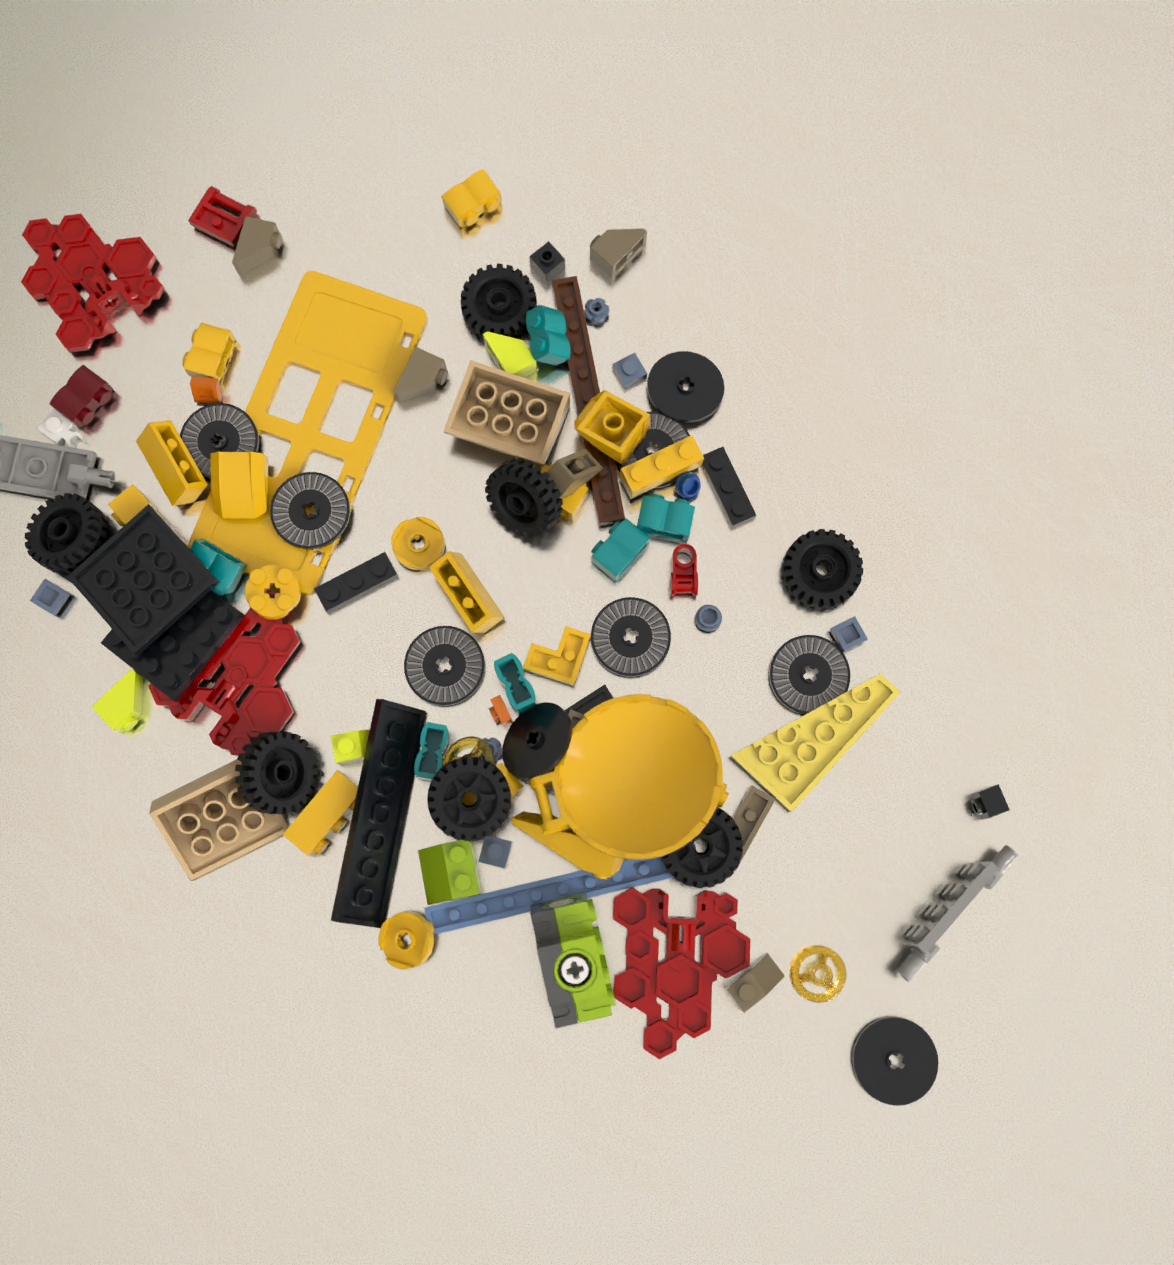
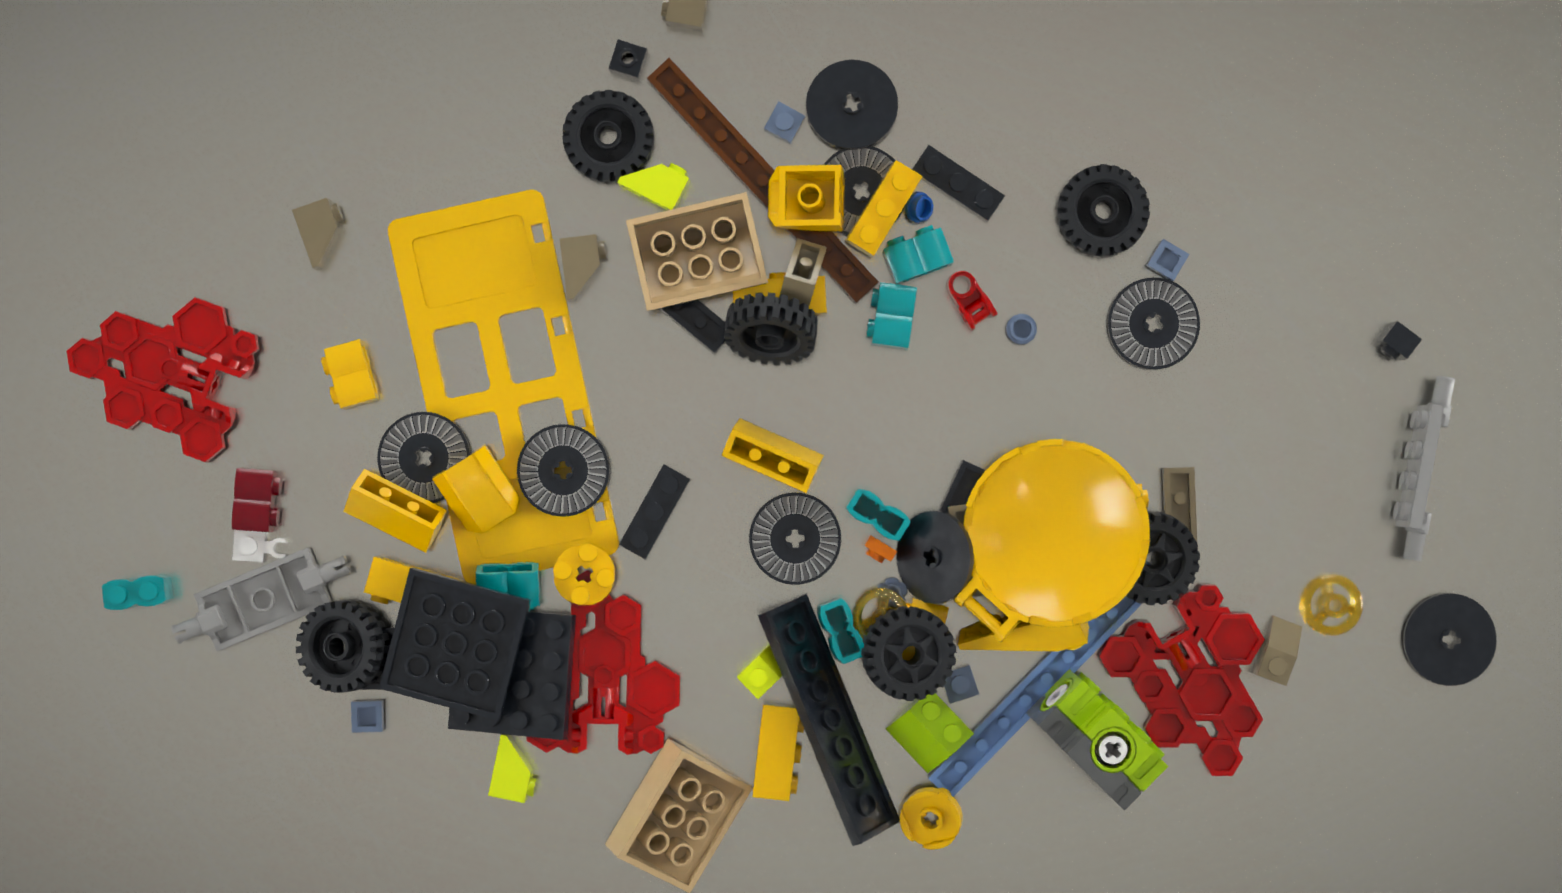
camera: 30 degrees left, 10 degrees up
red plate [188,186,257,247] -> none
orange plate [190,376,223,404] -> none
black wheel [235,731,319,814] -> none
yellow plate [391,516,445,571] -> none
yellow brick [441,169,502,228] -> none
yellow plate [523,626,591,686] -> none
teal brick [526,305,570,366] -> none
sand blue plate [584,298,609,323] -> none
piece [591,597,671,677] -> none
light yellow wing [730,673,900,812] -> none
none -> black plate [660,300,726,354]

